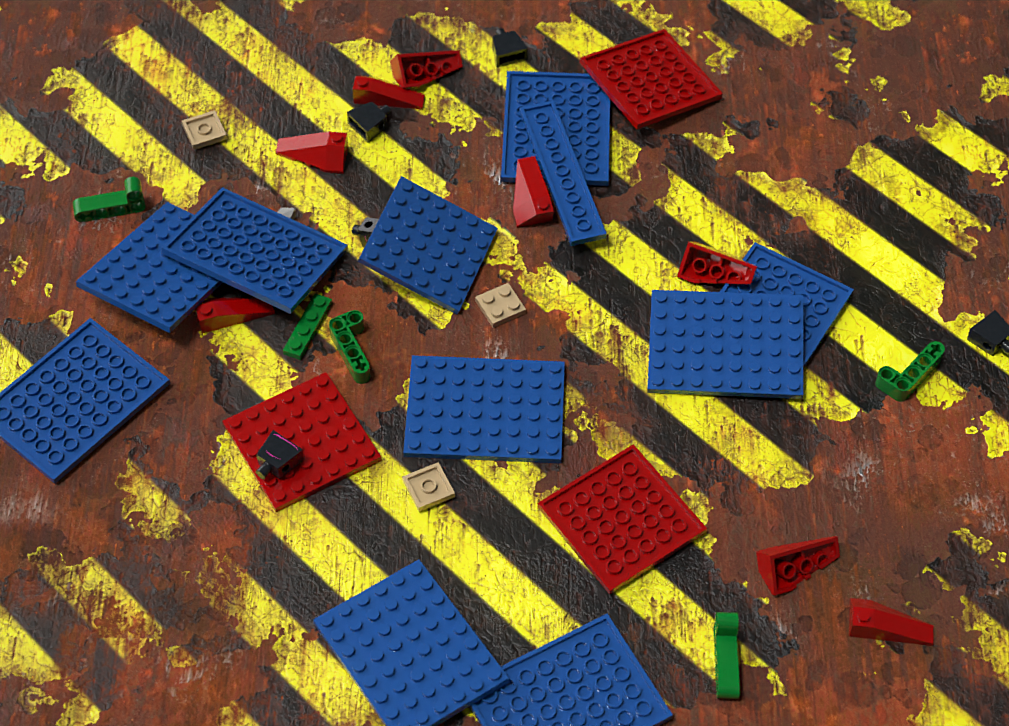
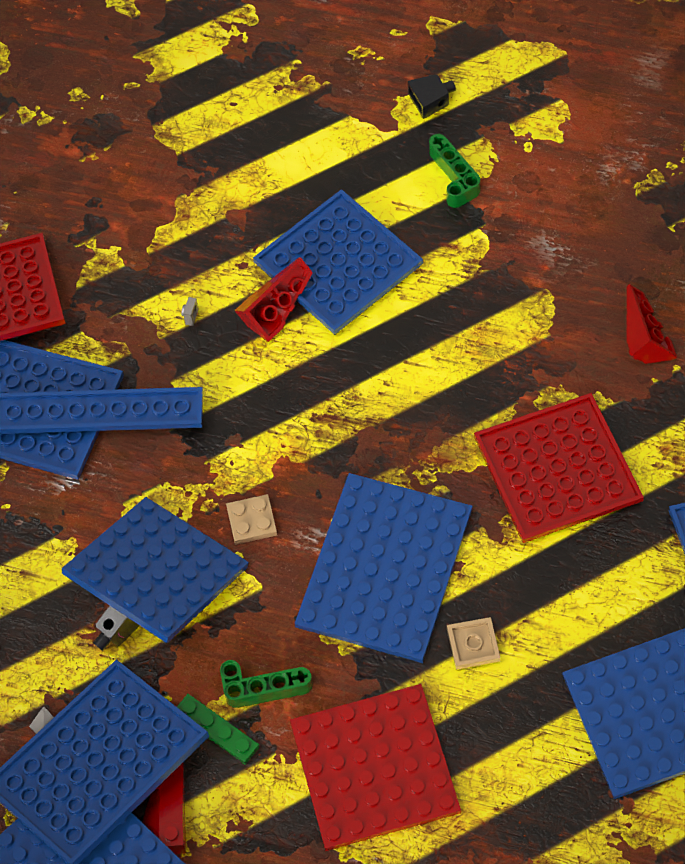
camera: 70 degrees left, 5 degrees up
black torso [256,430,304,479] -> none
red wedge [513,156,554,228] -> none
blue plate [647,290,803,399] -> none
none -> light grey plate [181,297,199,326]

